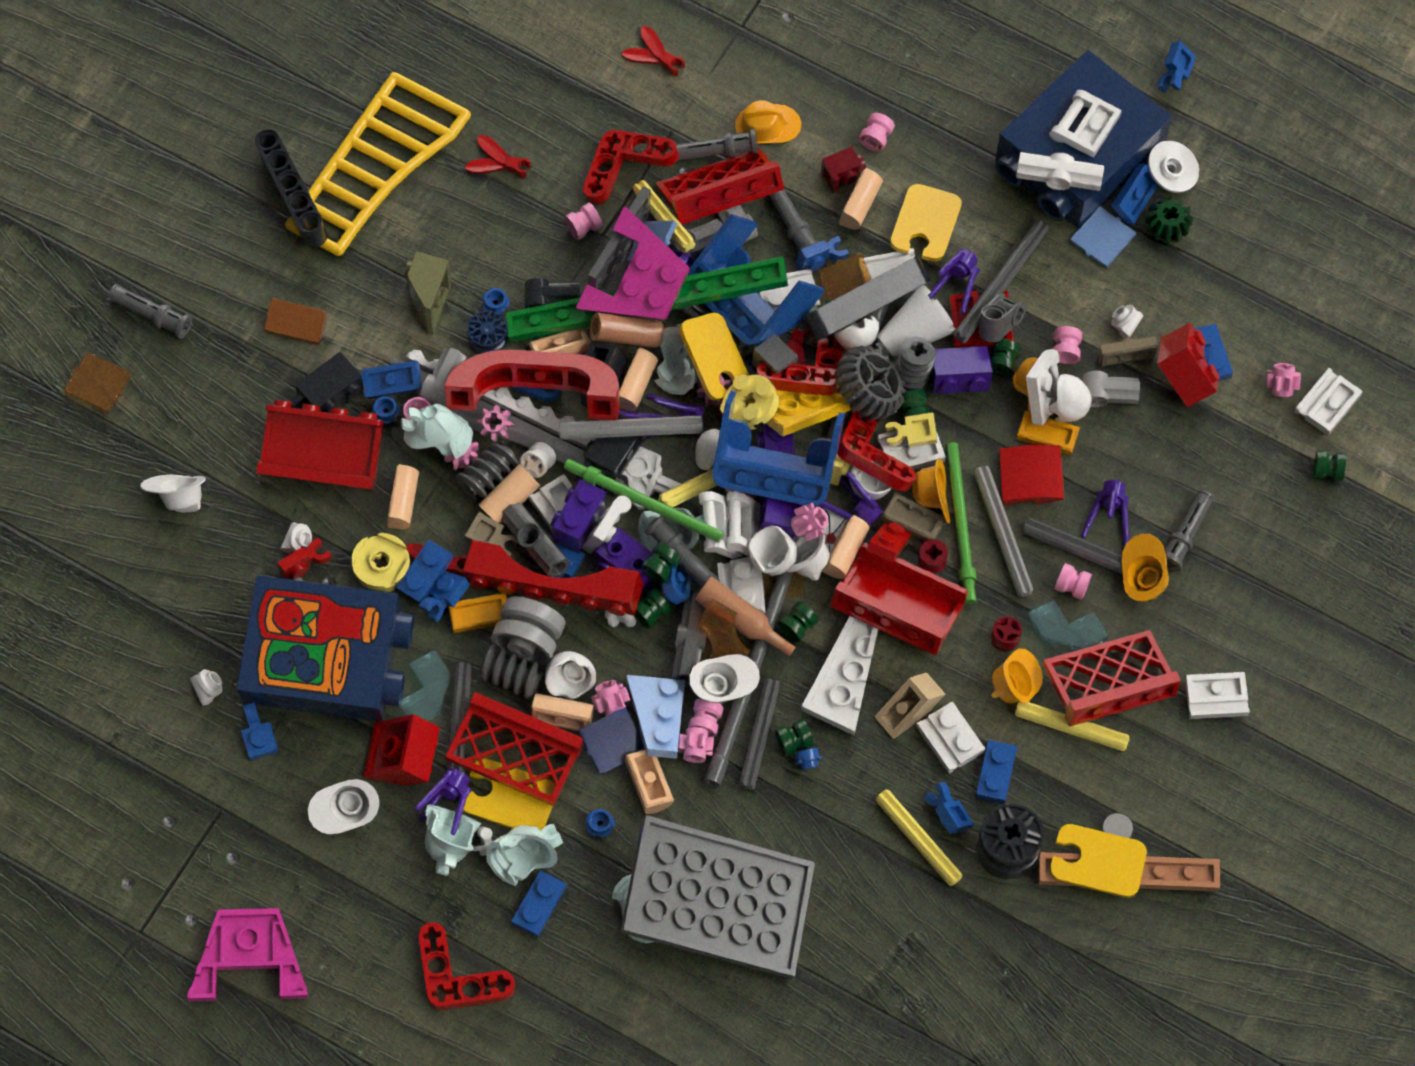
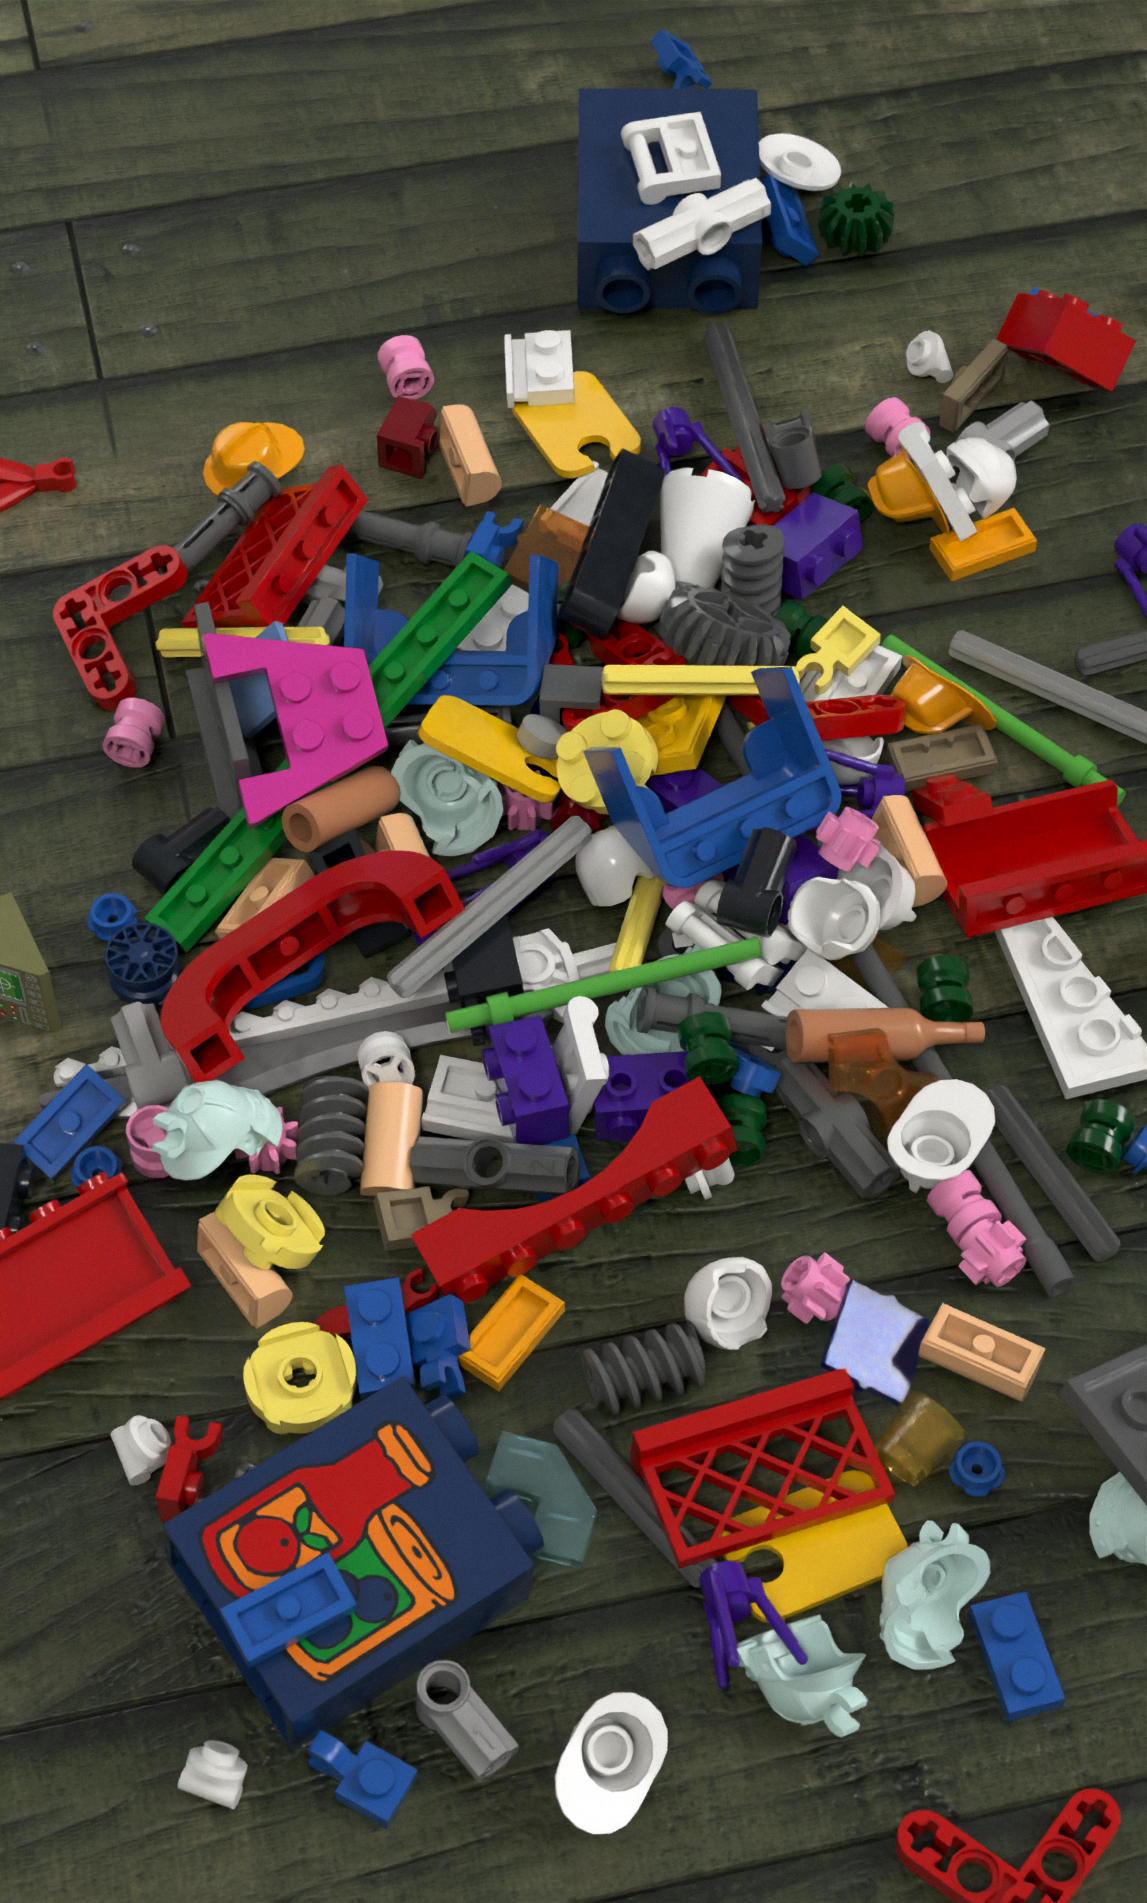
camera: 40 degrees left, 10 degrees down
red slope [363,714,440,786] -> none
white plate [473,826,495,856] -> none
bright pink gear [477,404,515,442] -> none
light grey wheel [491,596,566,664] -> none
light nougat brick [532,693,594,733] -> none
light blue wing [626,675,685,759] -> none
dark red wheel [918,539,948,574] -> none
red slope [999,445,1065,505] -> none
medium blue piece [1070,207,1136,268] -> none
none -> light yellow plate [215,1175,325,1270]
none -> blue plate [220,1553,357,1669]
none -> light grey piece [415,1660,519,1783]
none -> white plate [504,330,575,408]
none -> light grey tile [516,714,566,759]
none -> light yellow axle [602,665,800,696]
none -> black piece [716,827,797,938]
none -> clear yellow piece [874,1391,968,1486]

